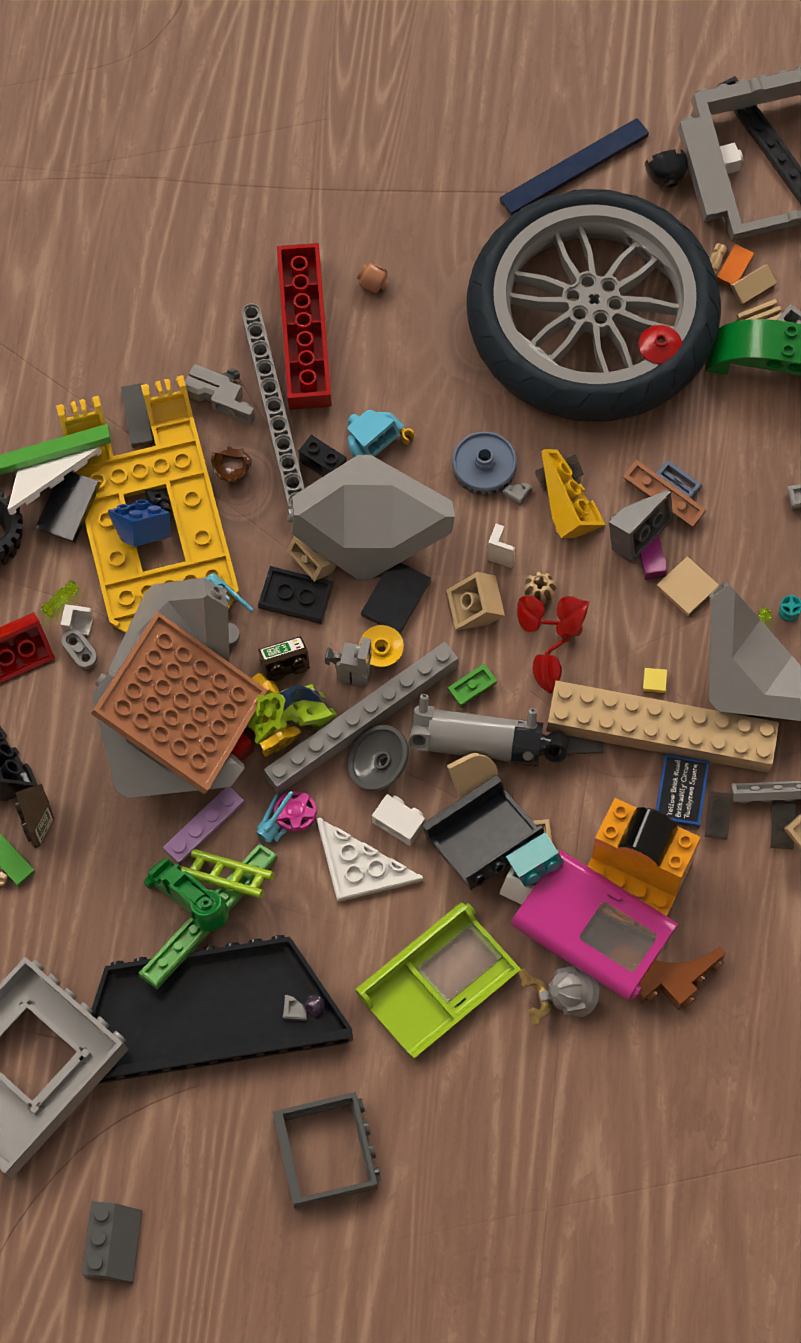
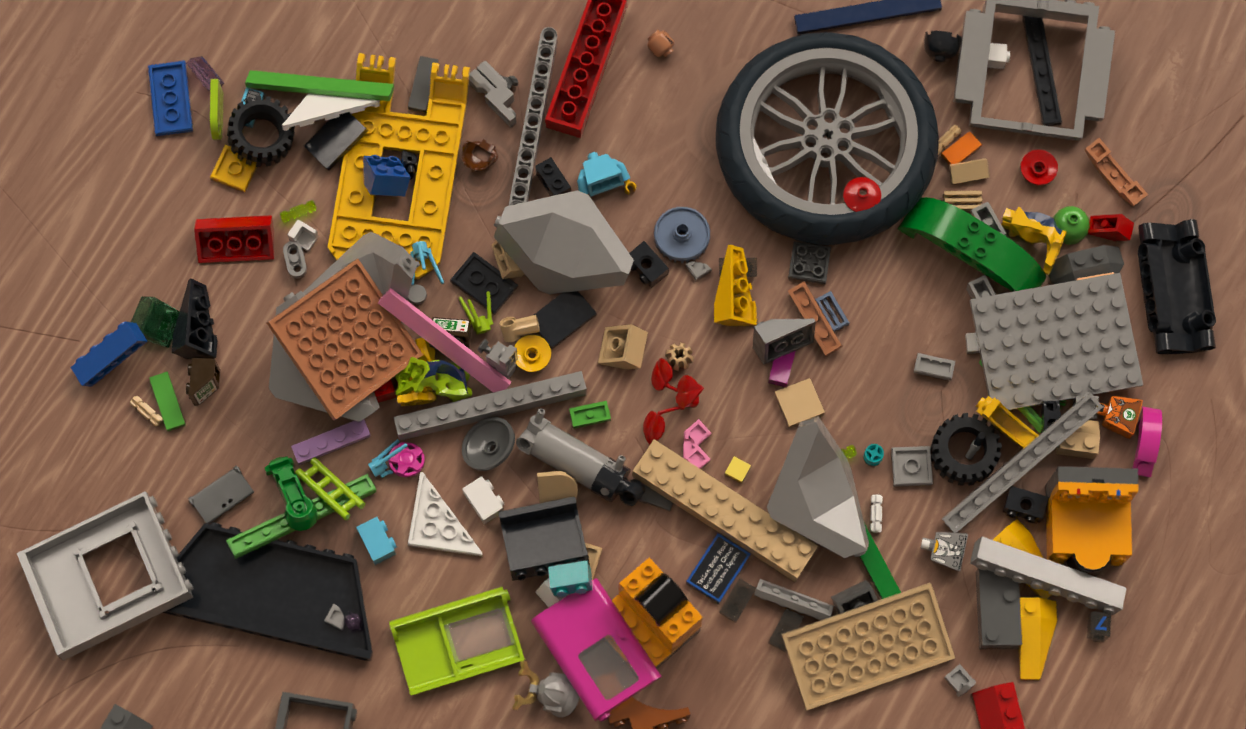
camera: 20 degrees right, 5 degrees up
white panel [488,524,515,568] -> none
none -> dark grey door [188,465,254,524]
none -> medium azure brick [356,517,397,565]
none -> bright pink tile [378,288,511,392]
none -> lime plant [459,291,493,334]
none -> tan piece [499,315,540,342]
none -> black brick [629,241,669,288]
none -> bright pink tile [683,419,711,469]
none -> dark grey tile [788,241,831,284]

